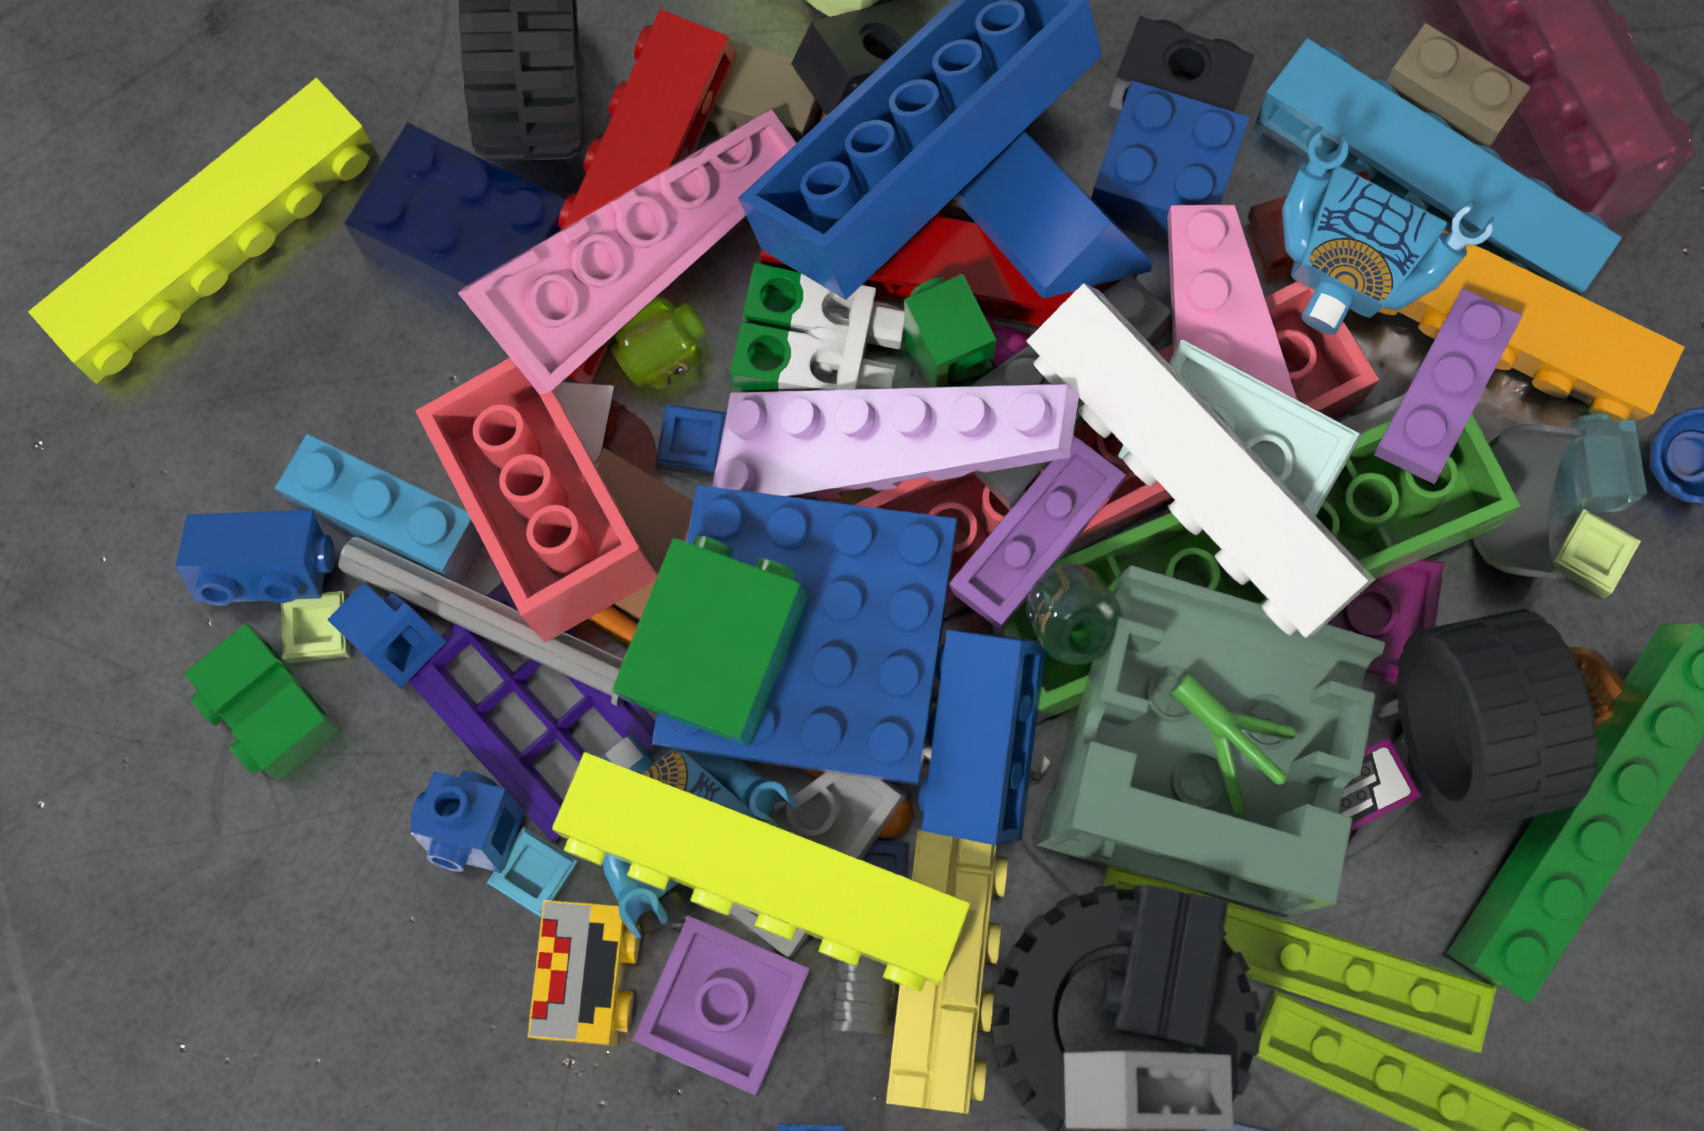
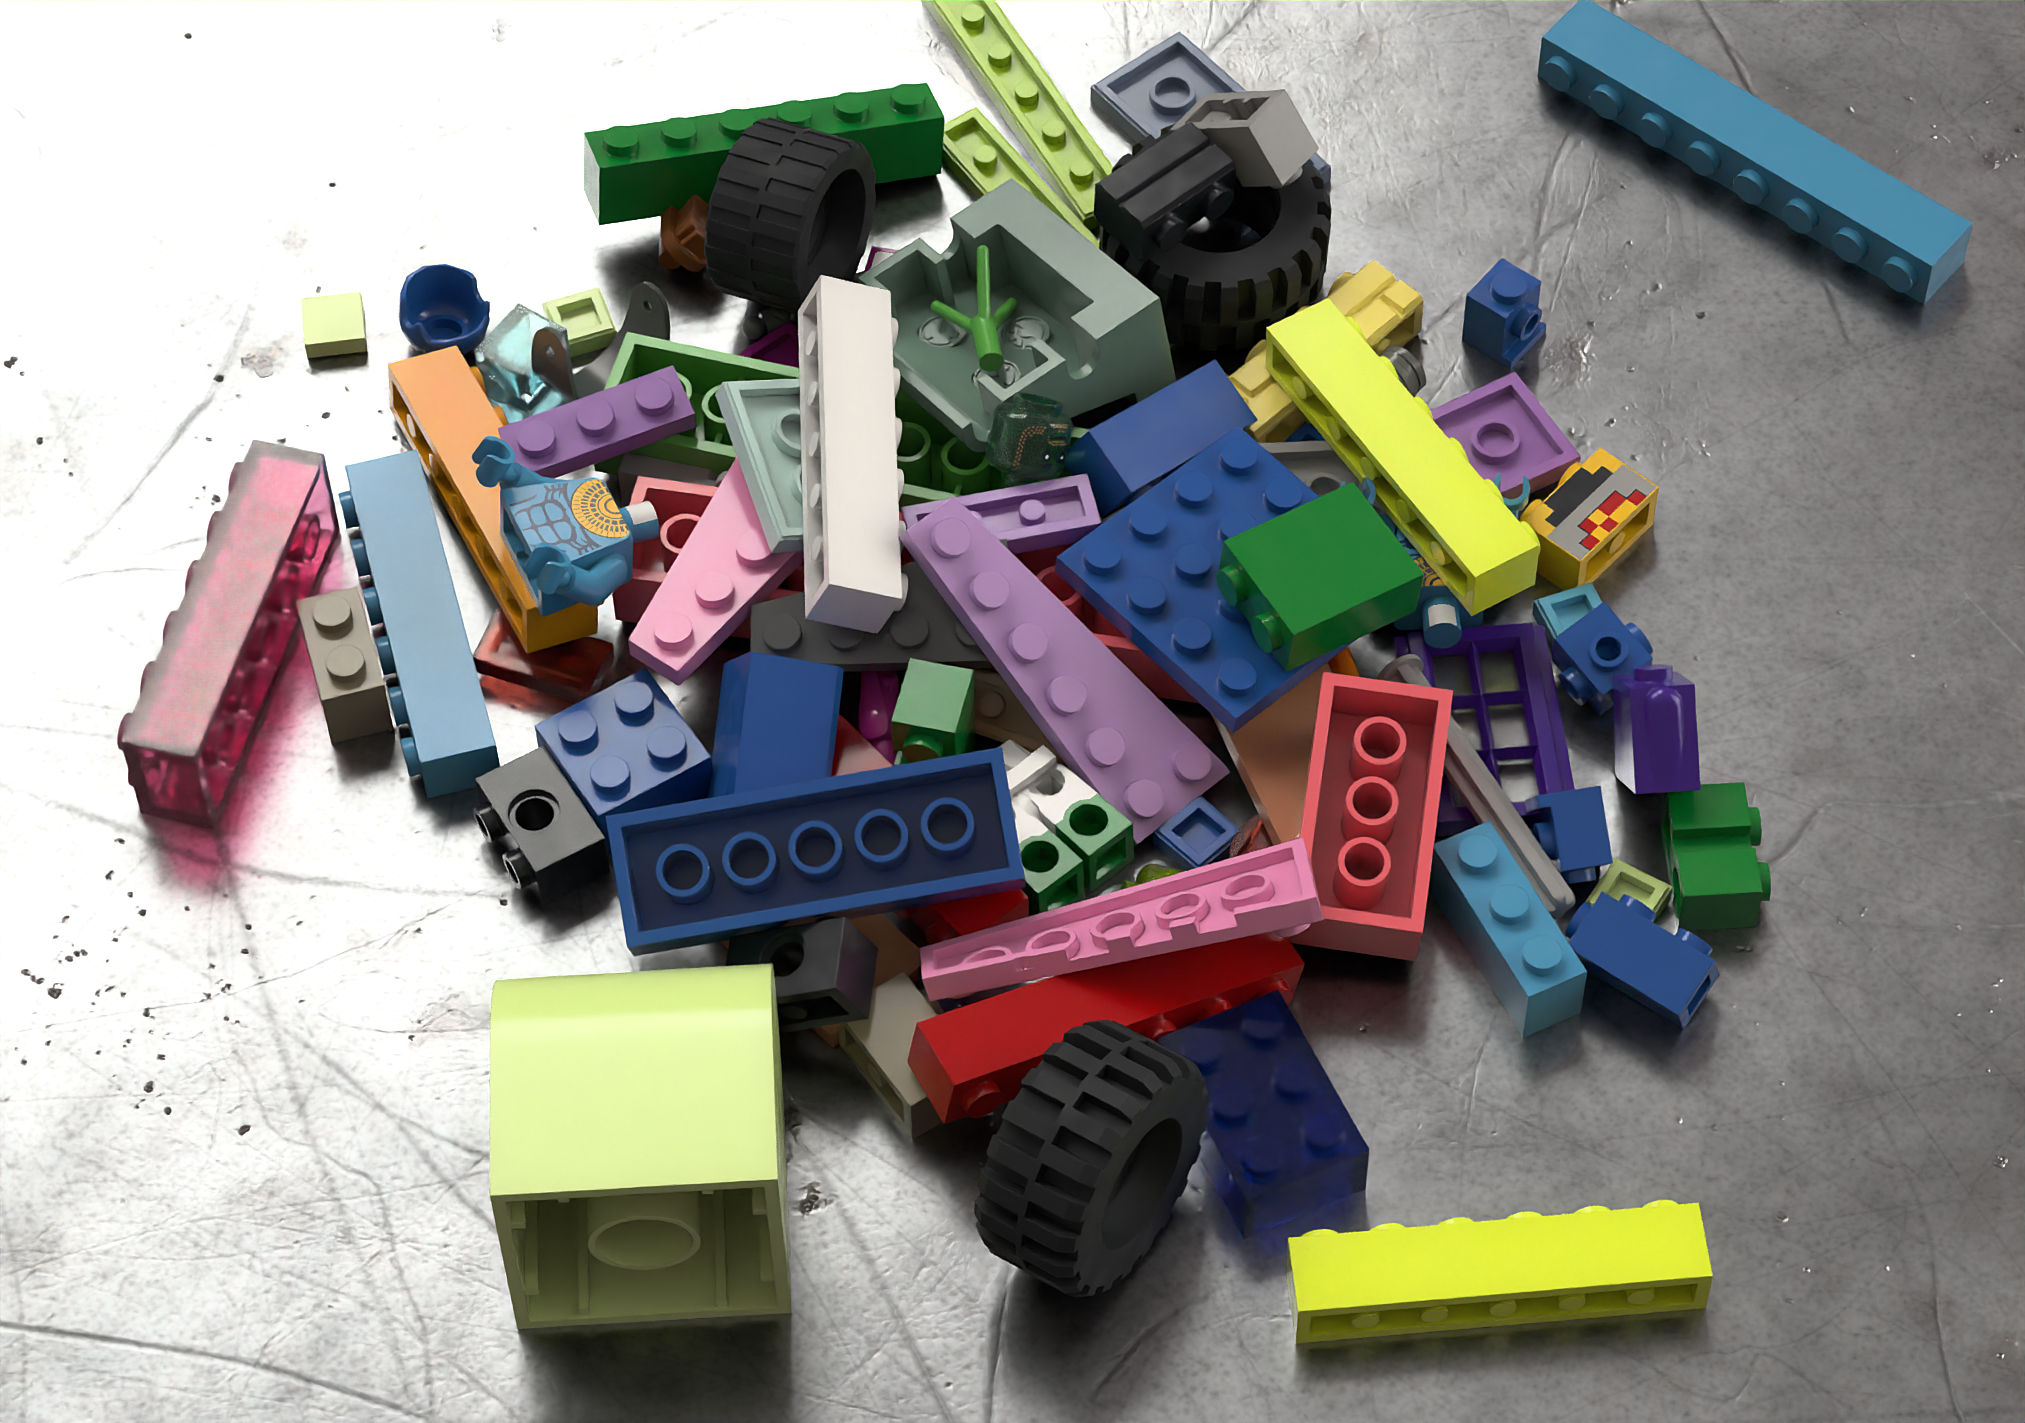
camera: 145 degrees left, 20 degrees down
none -> dark purple torso [1613,664,1701,794]

